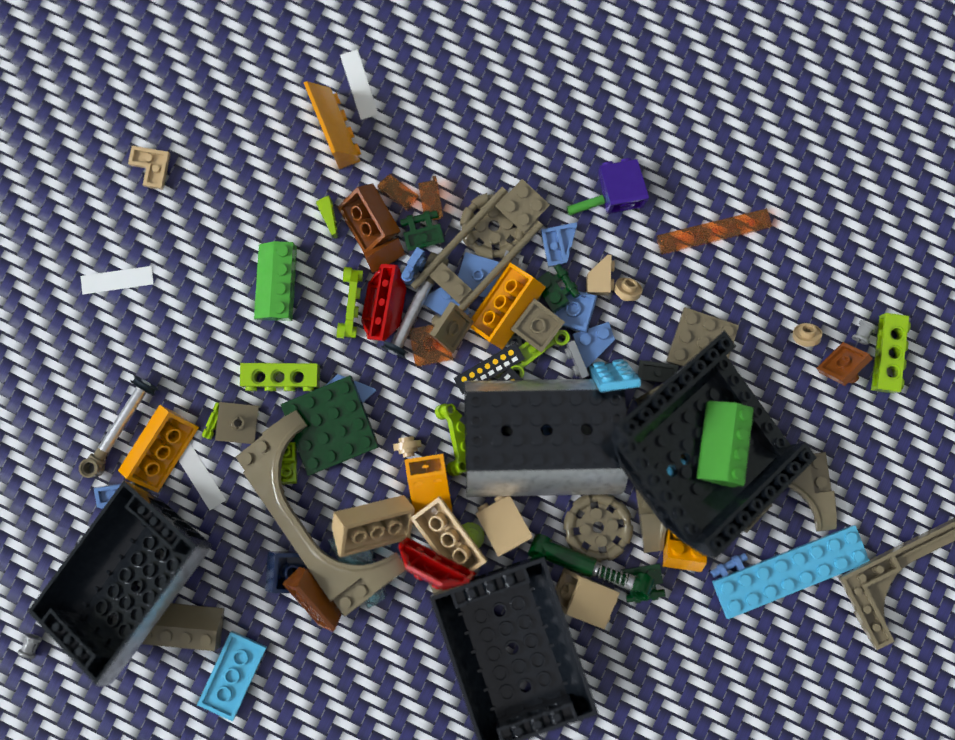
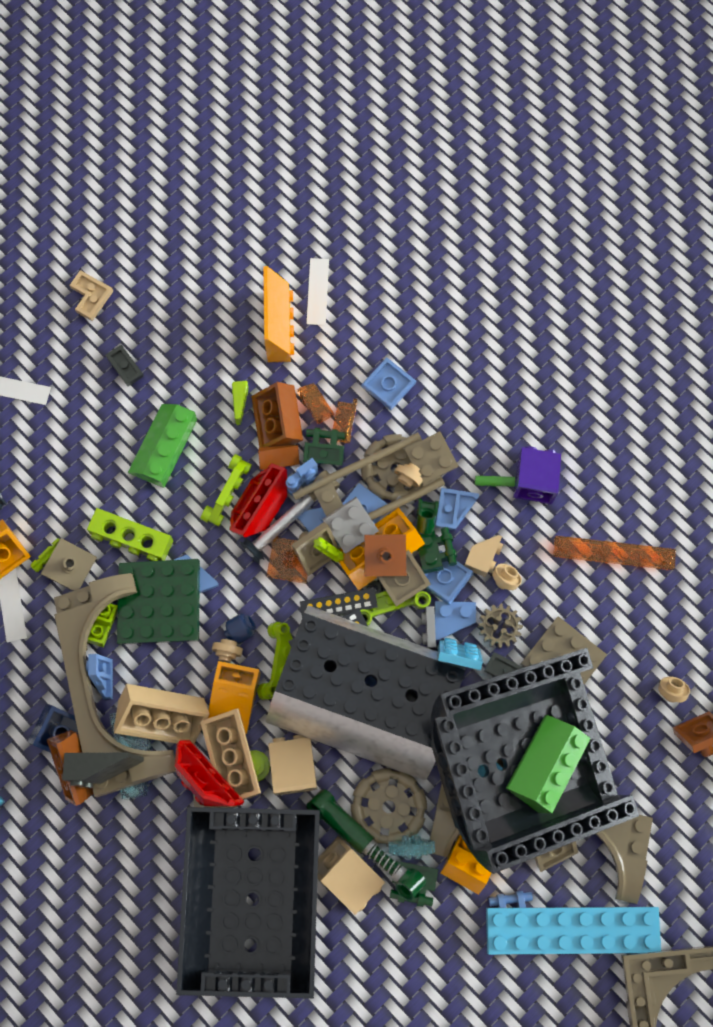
camera: 15 degrees right, 10 degrees down
none -> pearl dark grey slope [62,752,144,788]
none -> medium blue wing [86,654,113,700]
none -> pearl dark grey plate [105,345,144,387]
none -> dark blue head [224,614,256,644]
none -> lime axle [313,537,344,563]
none -> light grey plate [322,497,379,554]
none -> medium blue plate [361,357,416,410]
none -> dark orange tile [364,534,407,577]
none -> clear light blue gear [388,834,435,860]
none -> tan plate [394,463,423,488]
none -> dark green piece [416,498,439,534]
none -> dark tan gear [478,604,523,649]

